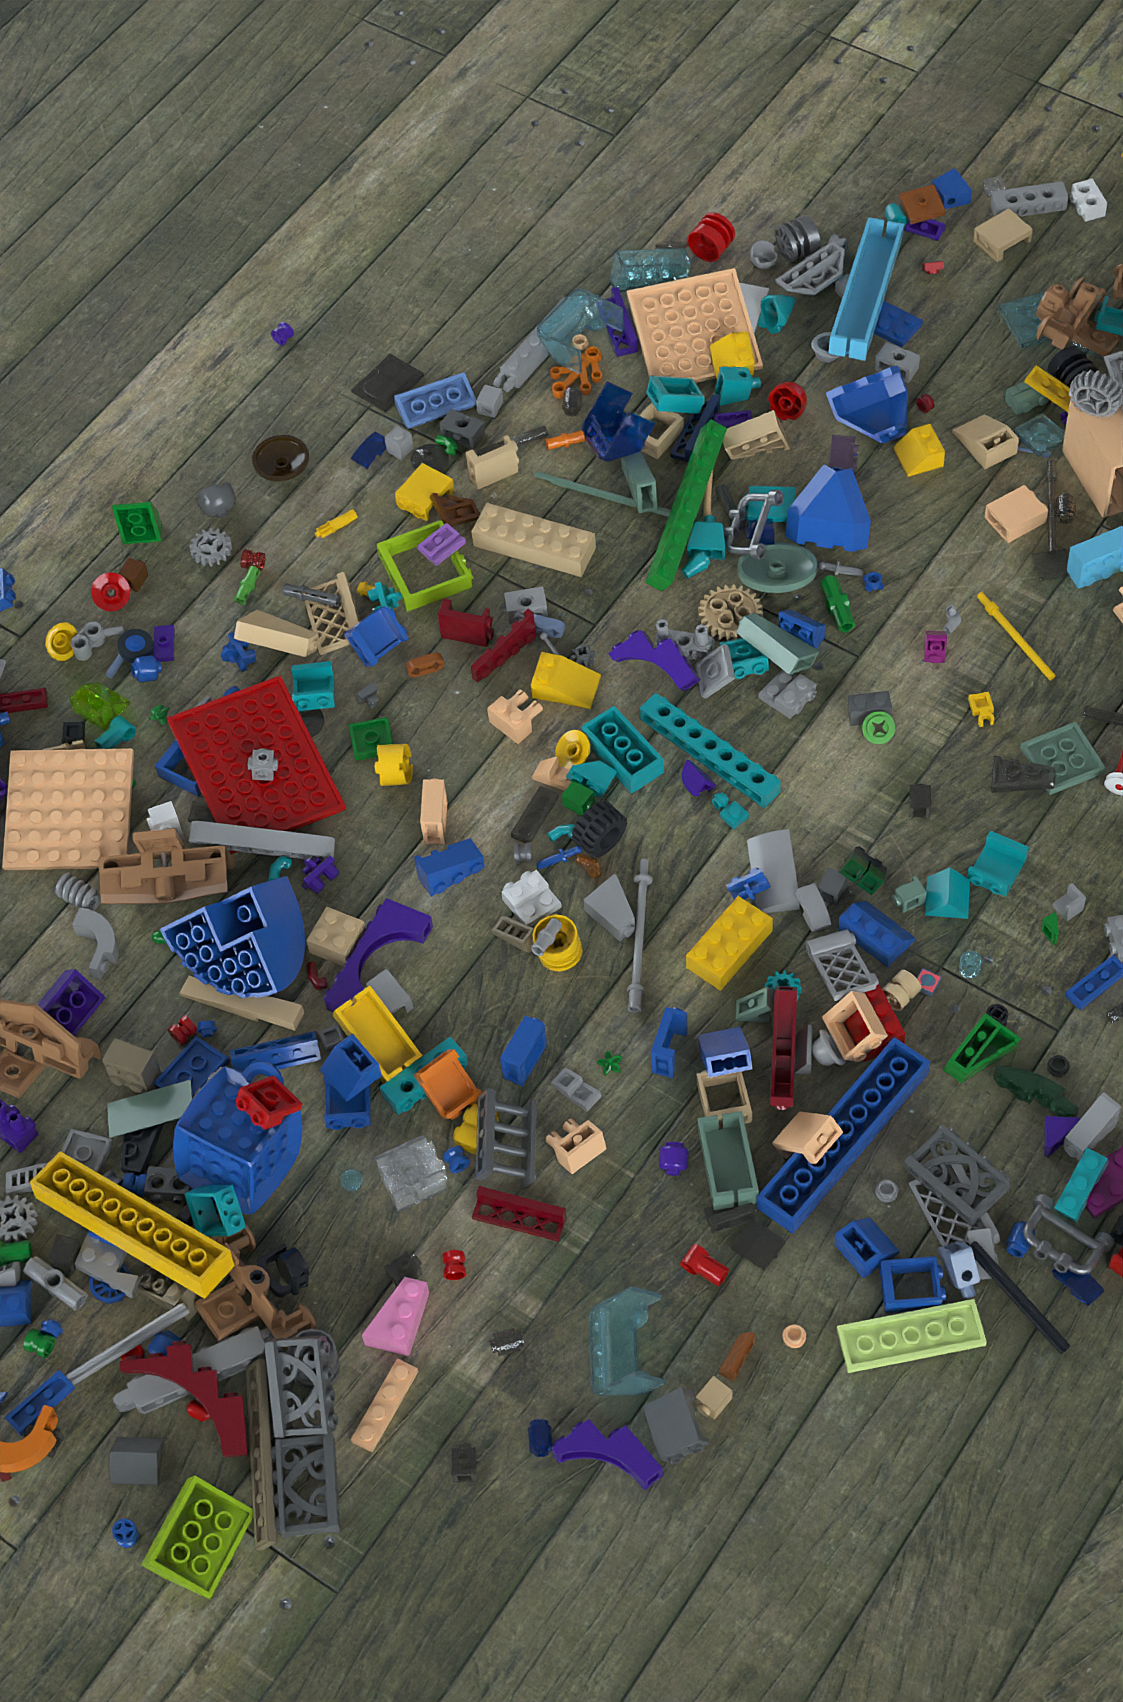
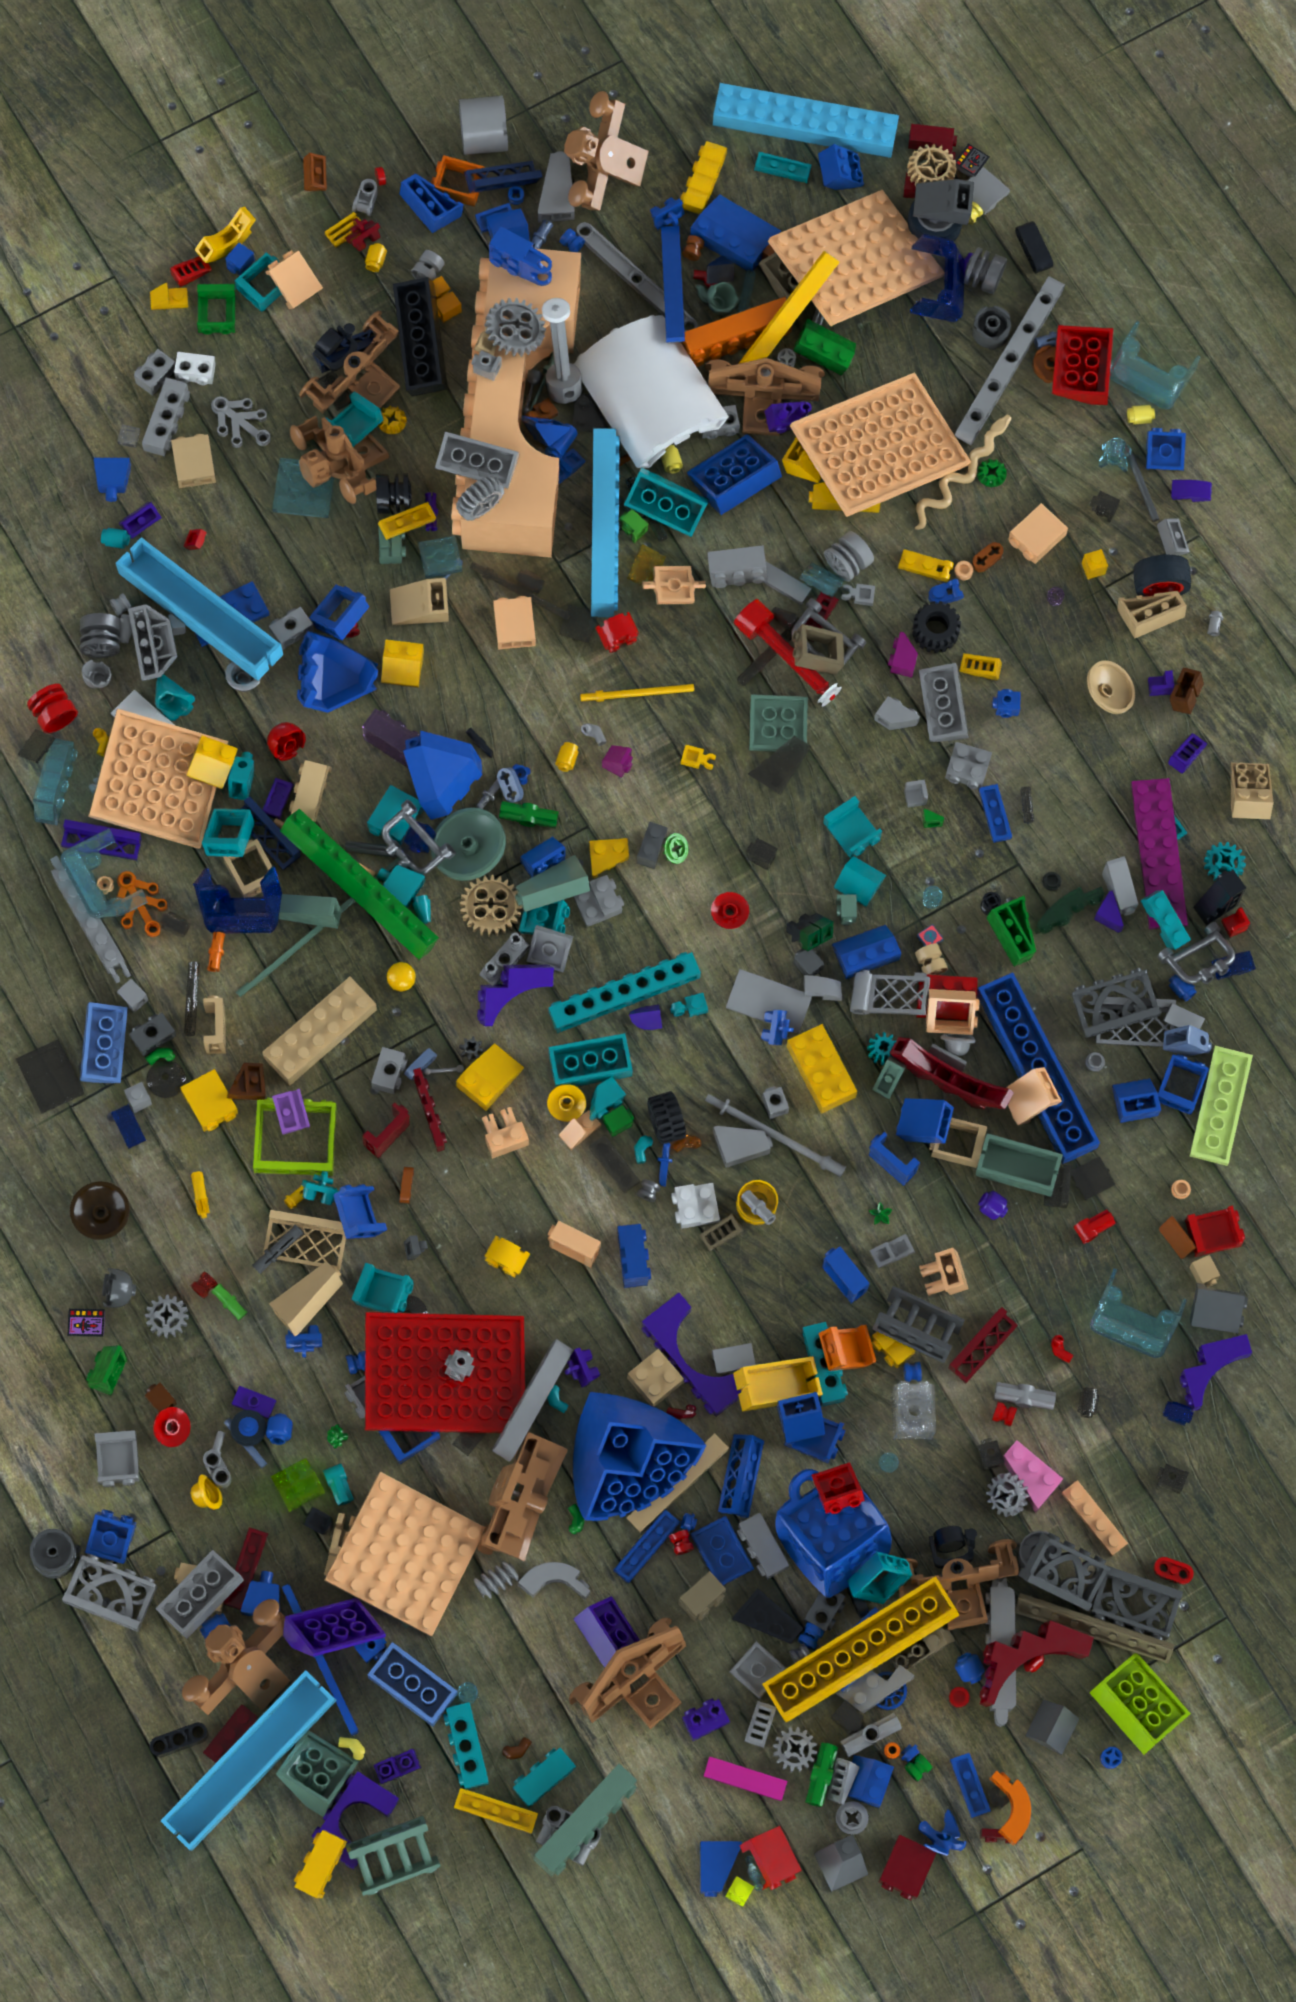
camera: 75 degrees left, 15 degrees up
light grey axle [66,1303,190,1385] -> none
sand green piece [107,1080,193,1138] -> none
white brick [146,801,184,840] -> none
light grey tile [318,1024,345,1053] -> none
green tile [348,717,393,761] -> none
dark orange plate [899,184,946,224] -> none
black axle [969,1241,1070,1354] -> none
none -> piece [67,1308,105,1337]
none -> light grey panel [95,1430,139,1487]
none -> light grey brick [134,349,175,396]
none -> light grey plant [211,396,271,448]
none -> blue window [309,584,370,640]
none -> yellow hair [387,962,416,992]
none -> black piece [466,728,493,758]
none -> sand blue beam [497,767,524,803]
none -> yellow brick [555,742,579,772]
none -> yellow wing [589,838,629,878]
none -> red brick [595,612,639,653]
none -> blue tile [613,1509,680,1584]
none -> red dish [711,892,749,929]
none -> light grey brick [762,1086,789,1119]
none -> orange pin [884,1742,900,1759]
none -> light grey gear [986,1472,1029,1517]
none -> light grey piece [994,1382,1056,1410]
none -> red arm [1051,1335,1073,1363]
none -> red plate [1153,1557,1194,1585]
none -> red panel [1185,1205,1245,1257]

